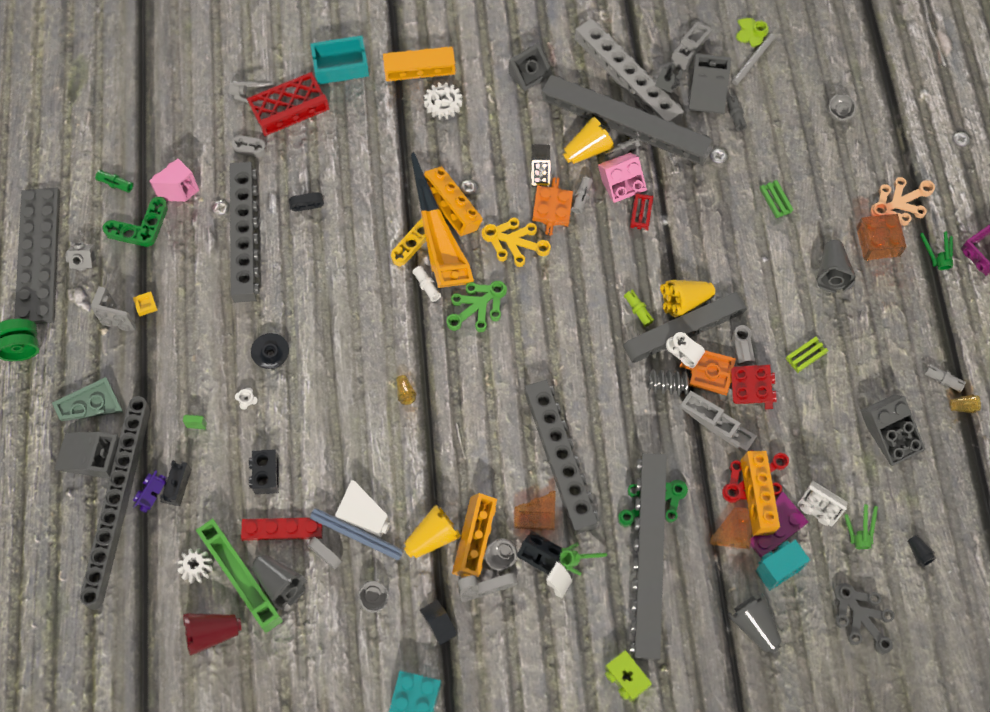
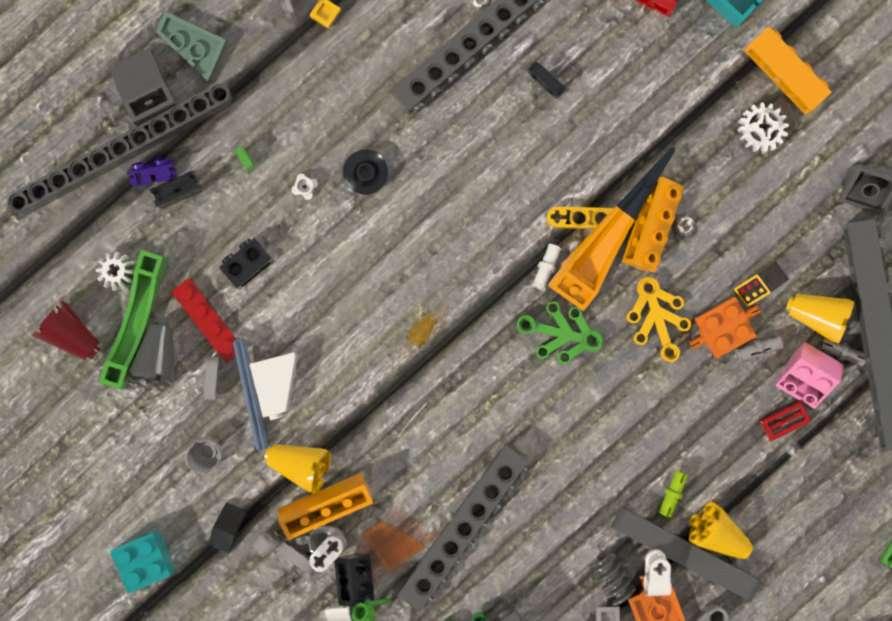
camera: 50 degrees right, 20 degrees up
none -> beam [309,533,347,572]

